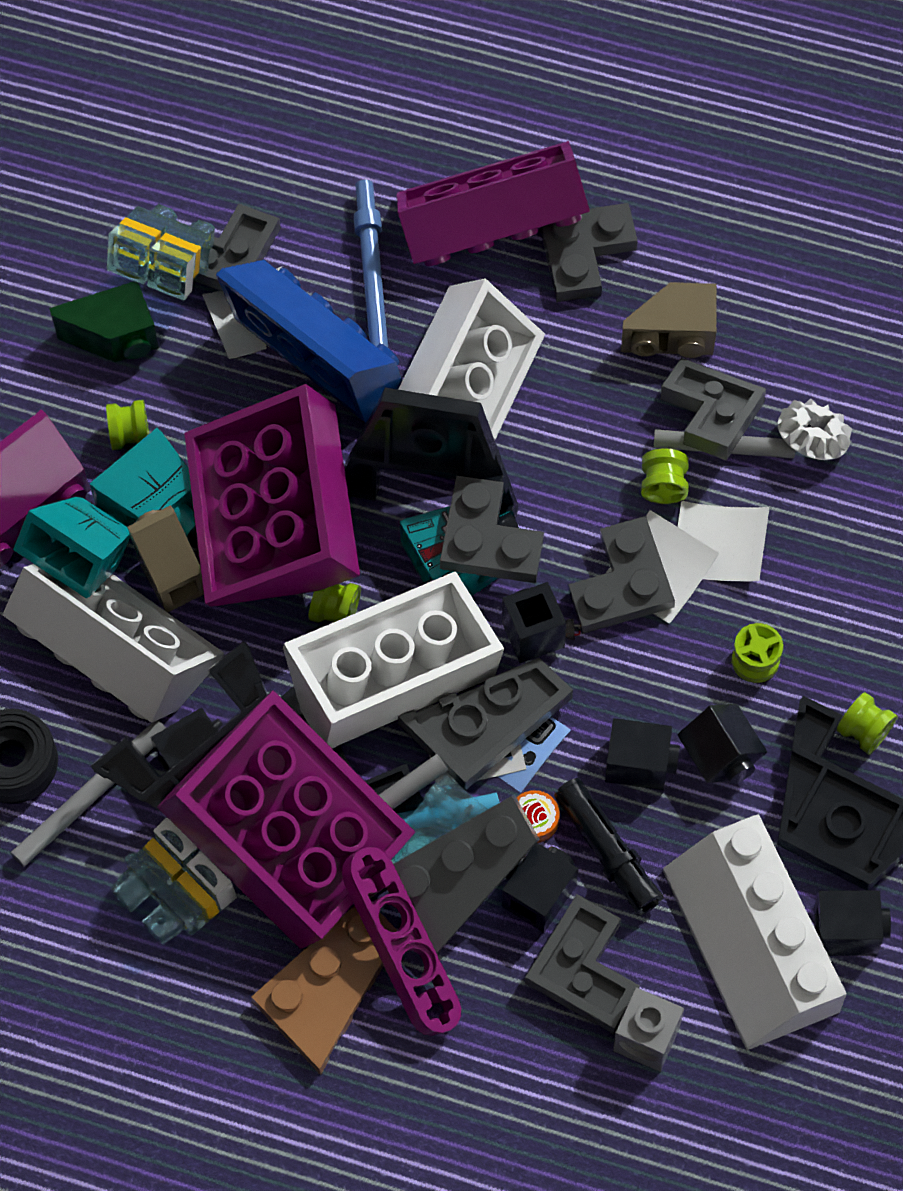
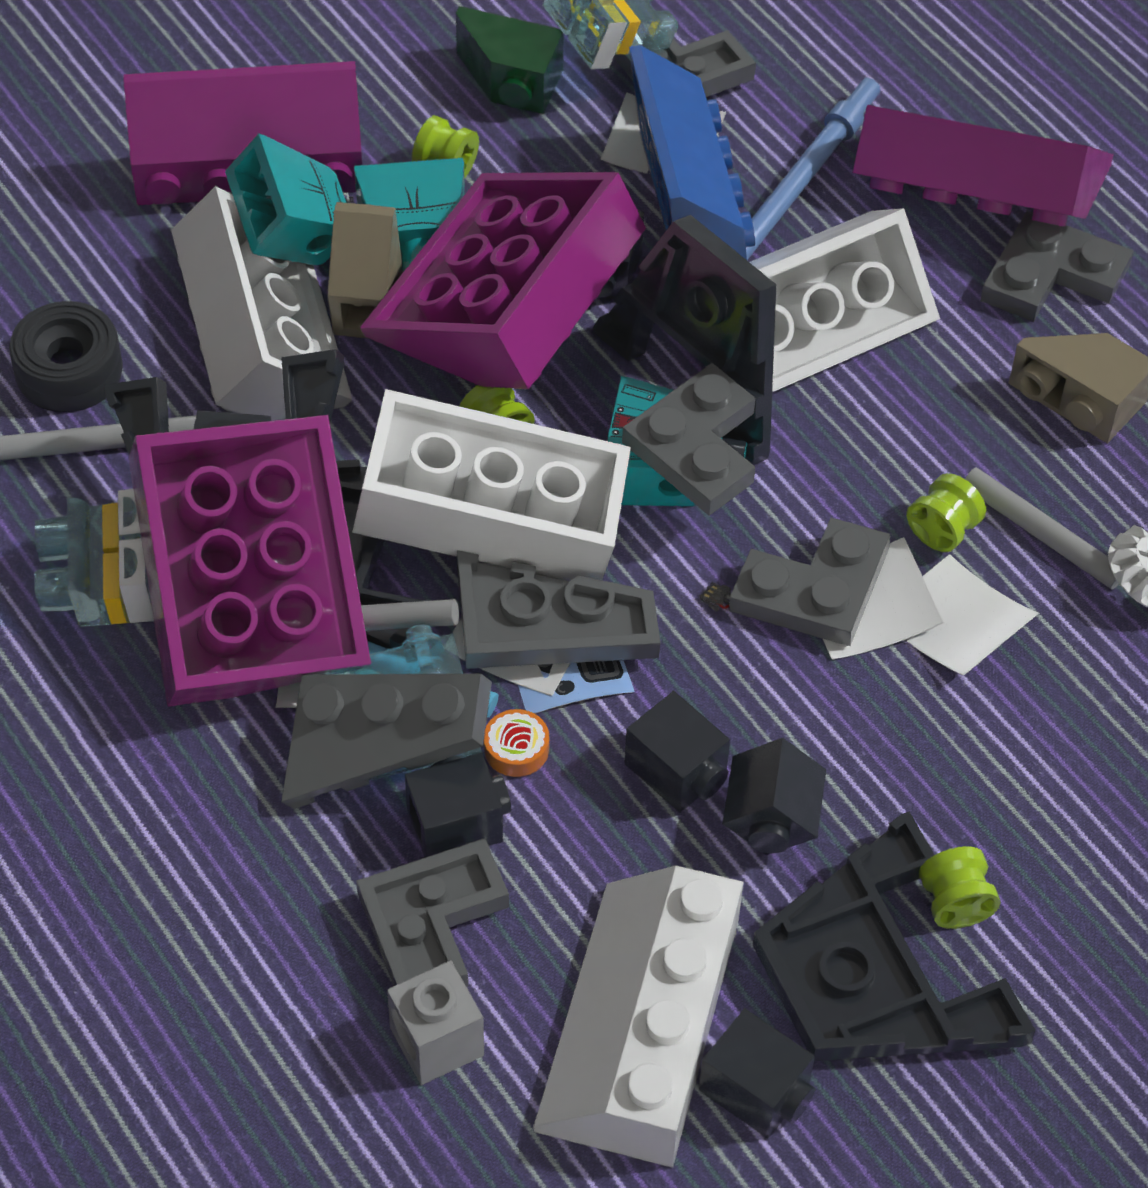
camera: 35 degrees right, 10 degrees down
medium nougat wing [251,906,398,1075] -> none
magenta beam [342,847,461,1036] -> none
black brick [502,582,566,663] -> none
black pin [554,778,664,916] -> none
dark grey plate [660,358,766,460] -> none
lime wheel [731,623,783,683] -> none

